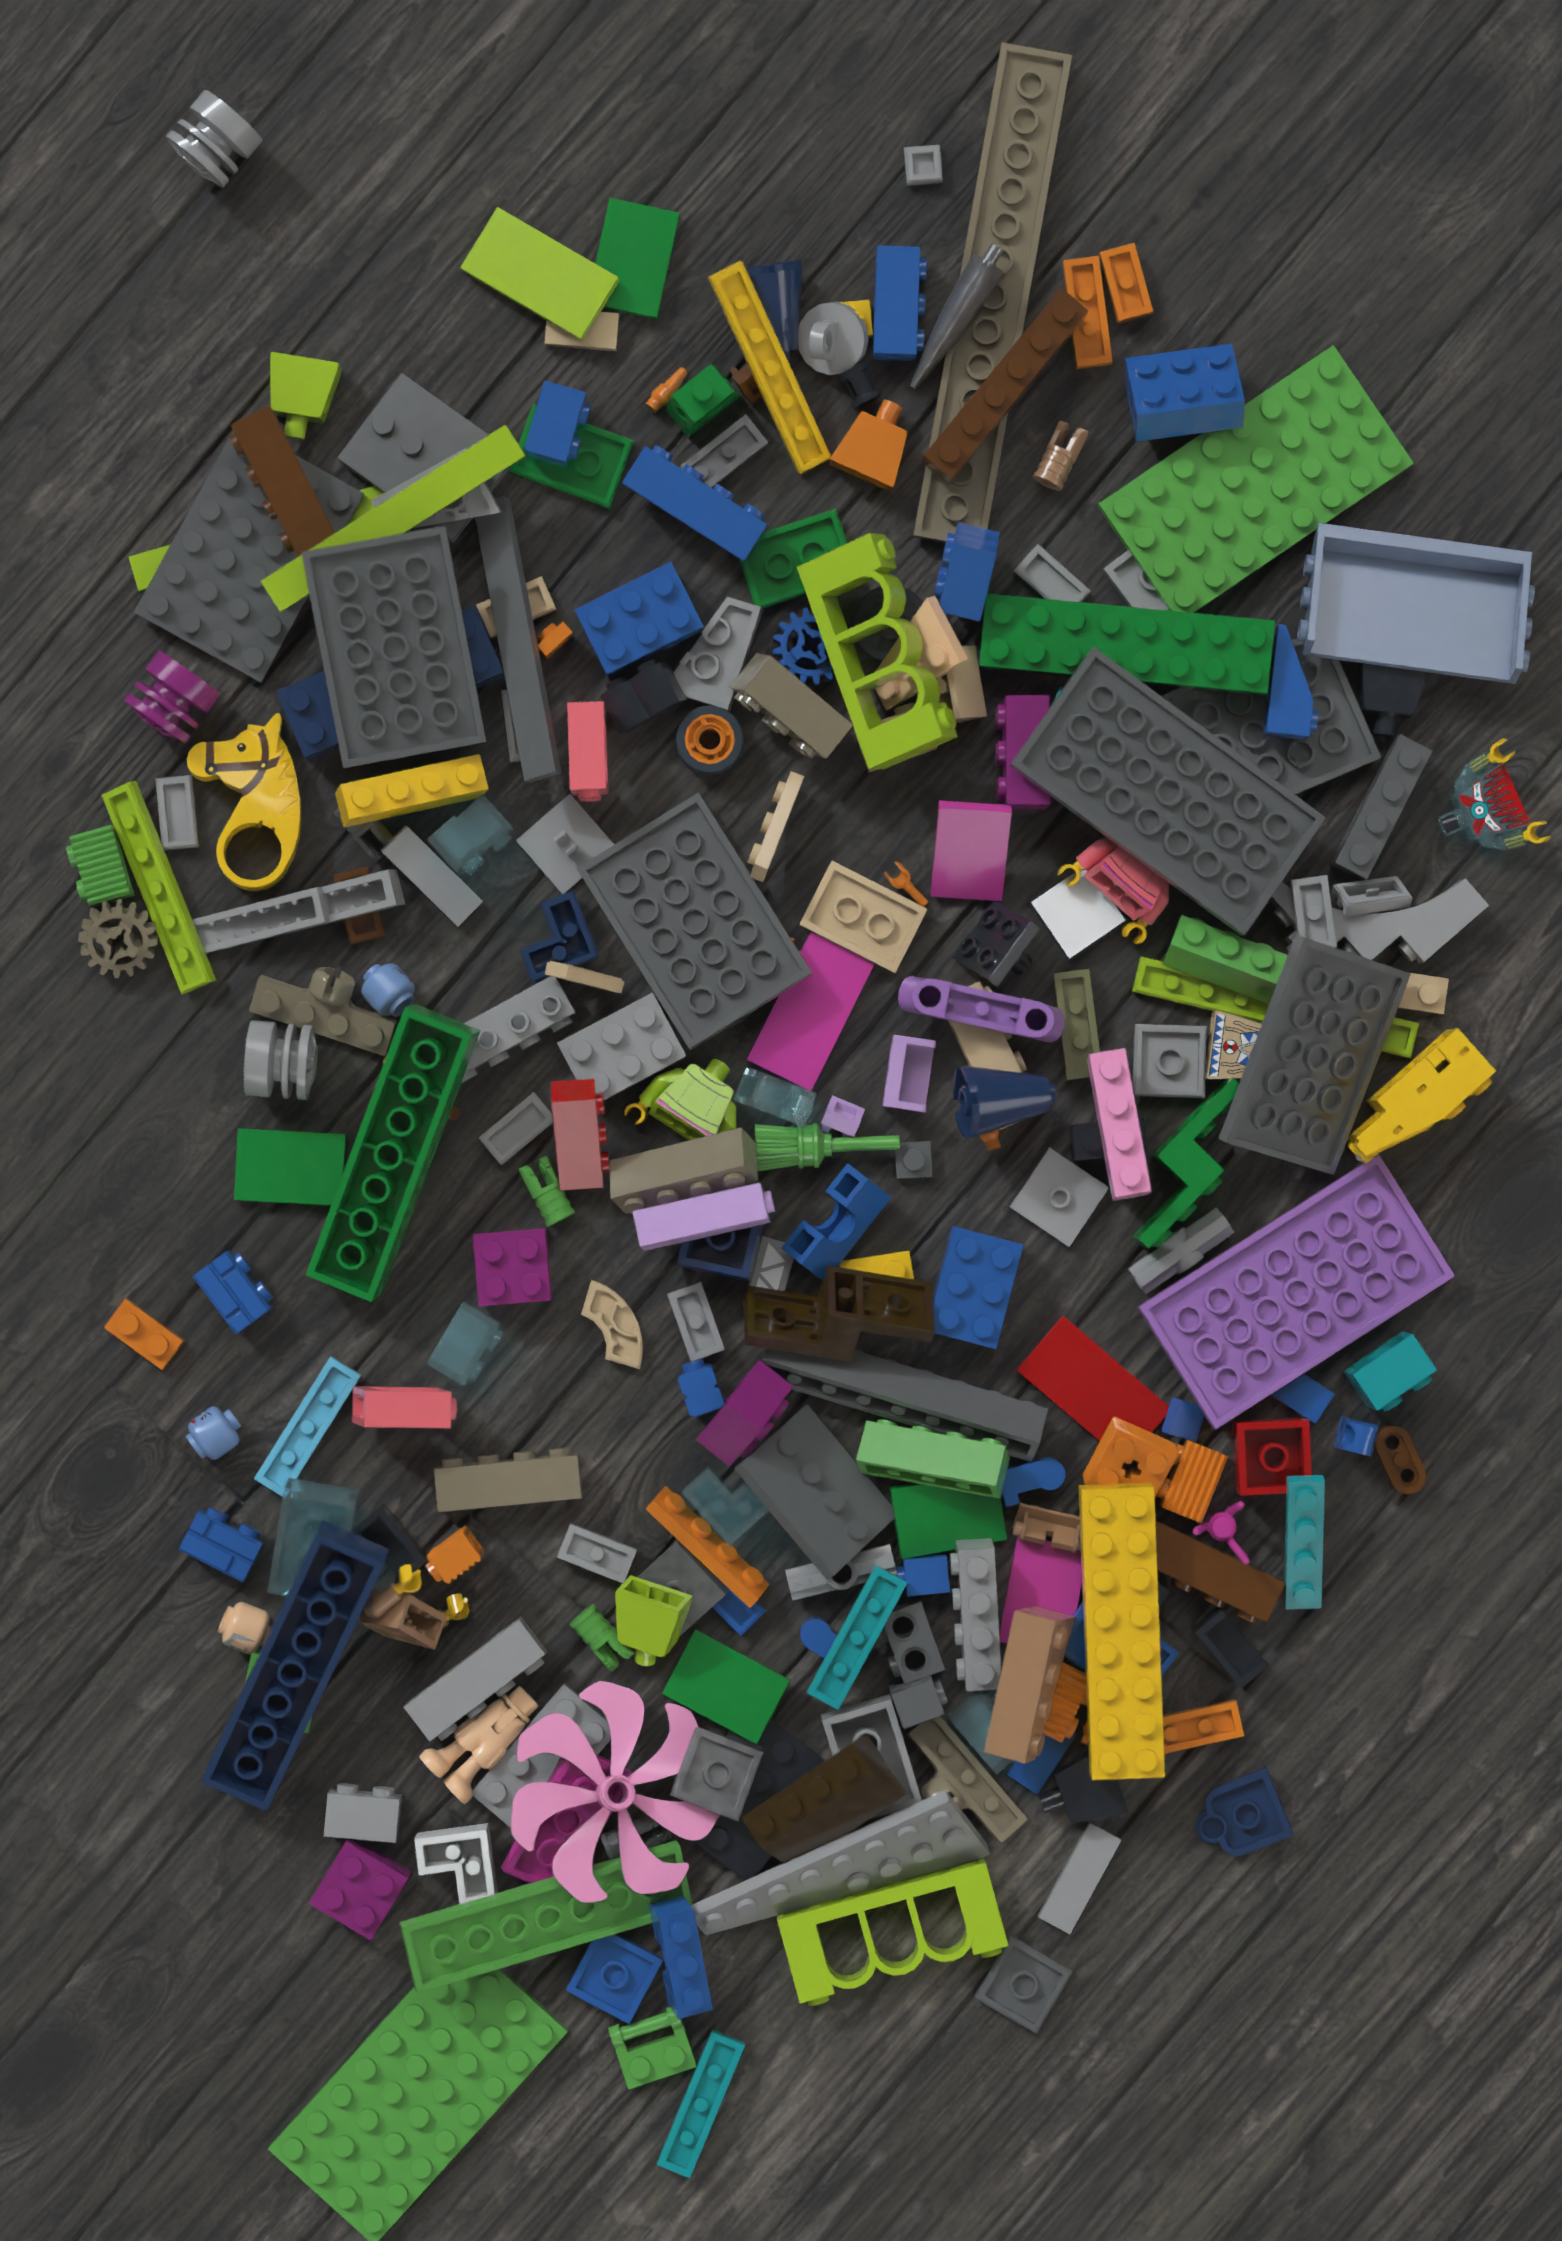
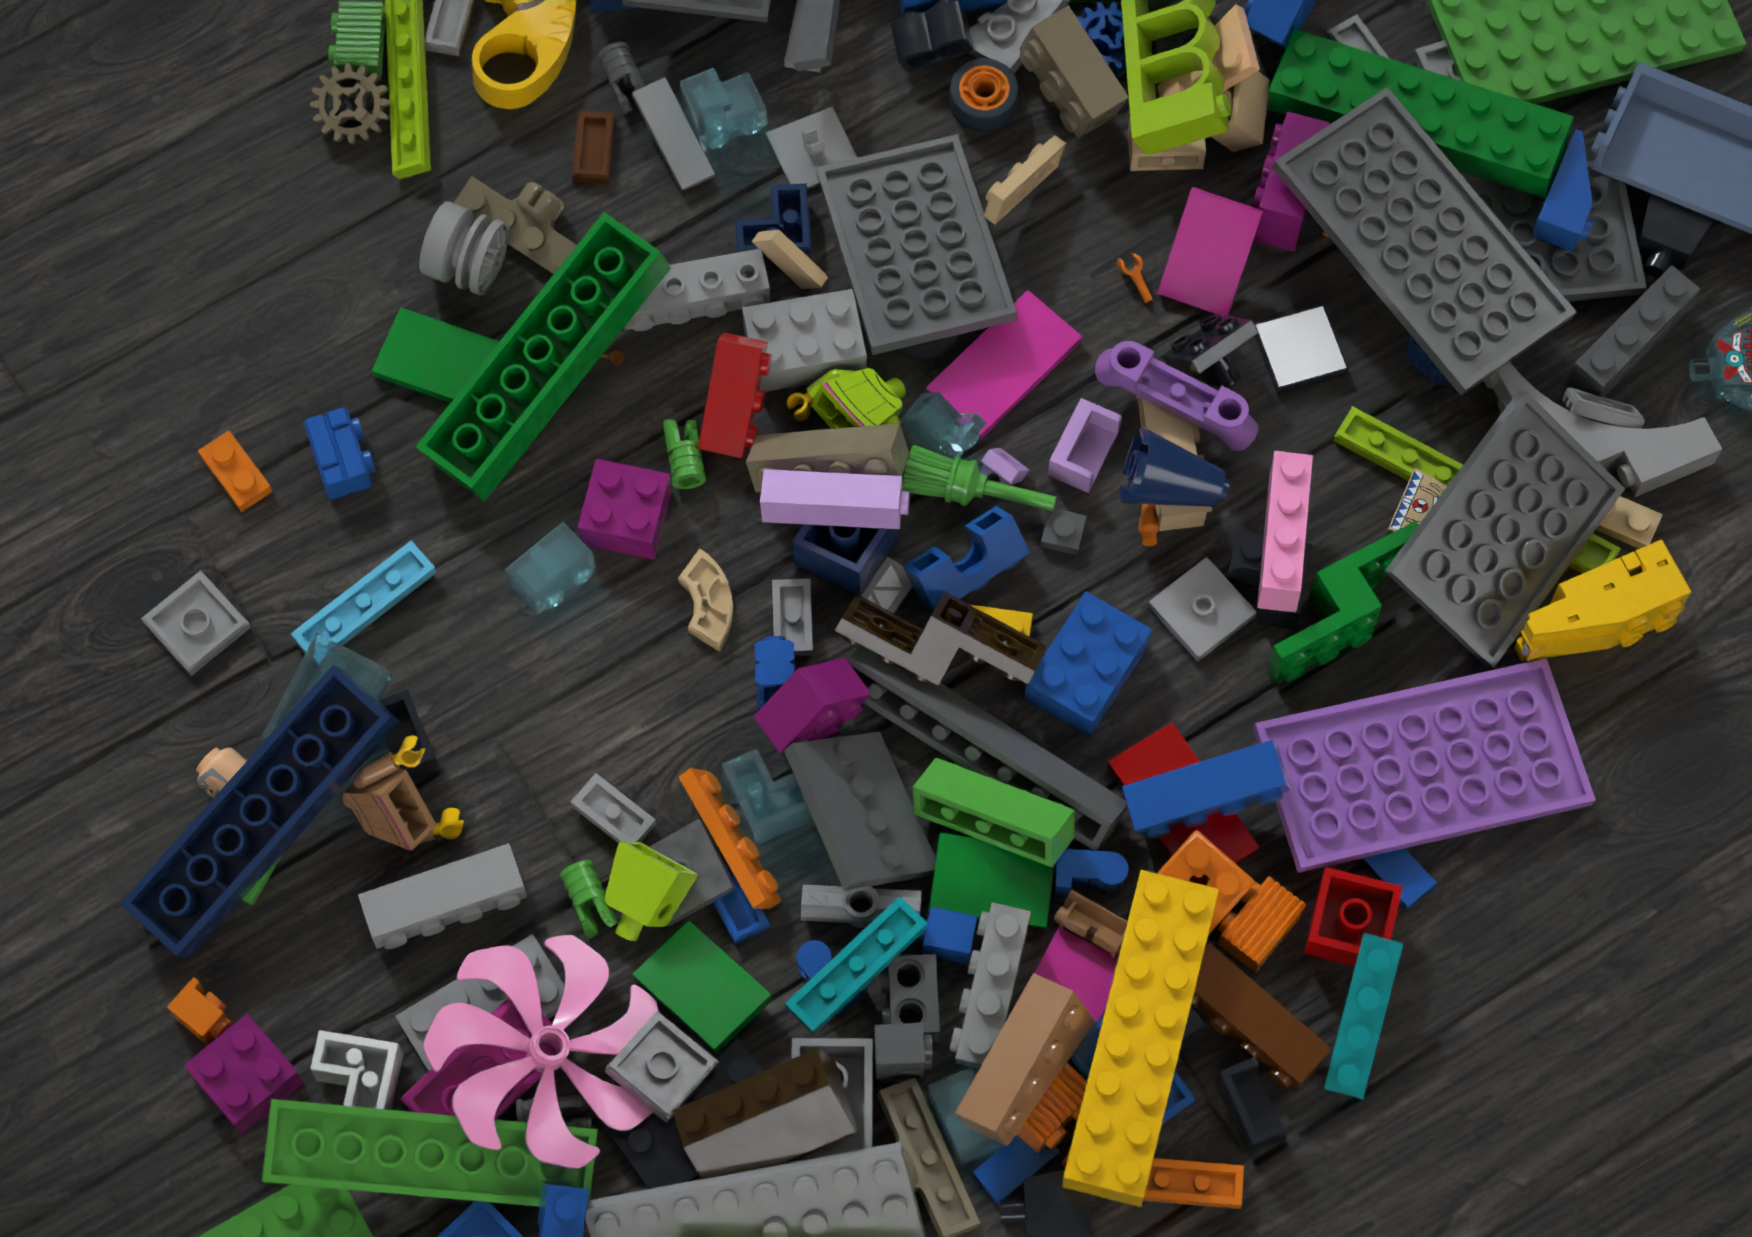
camera: 15 degrees right, 20 degrees down
blue brick [179,1507,266,1582] -> none
medium blue head [186,1406,241,1460] -> none
light grey slope [192,869,405,954] -> none
light grey brick [324,1783,402,1843] -> none
yellow brick [335,754,489,828] -> none
coral window [352,1386,457,1428] -> none
medium blue head [361,963,415,1017] -> none
light nougat piece [419,1685,539,1804] -> none
orange brick [426,1525,485,1583] -> none
dark tan brick [434,1447,583,1512] -> none
light grey tile [478,1092,553,1165] -> none
coral window [567,701,608,802] -> none
tan plate [799,861,927,973] -> none
olive plate [1053,969,1100,1080] -> none
coral torso [1057,837,1169,944] -> none
light grey piece [1128,1207,1234,1294] -> none
light grey plate [1132,1024,1207,1098] -> none
blue tile [1162,1397,1204,1442] -> none
bright green brick [1163,915,1288,1004] -> none
dark pink plant [1193,1501,1249,1564] -> none
light grey plate [1290,875,1337,947] -> none
blue leg [1334,1416,1378,1456] -> none
teal brick [1343,1331,1437,1412] -> none
reddish brown plate [1374,1425,1426,1494] -> none
none -> light grey tile [141,570,251,676]
none -> orange brick [167,977,233,1046]
none -> blue brick [1122,739,1291,839]

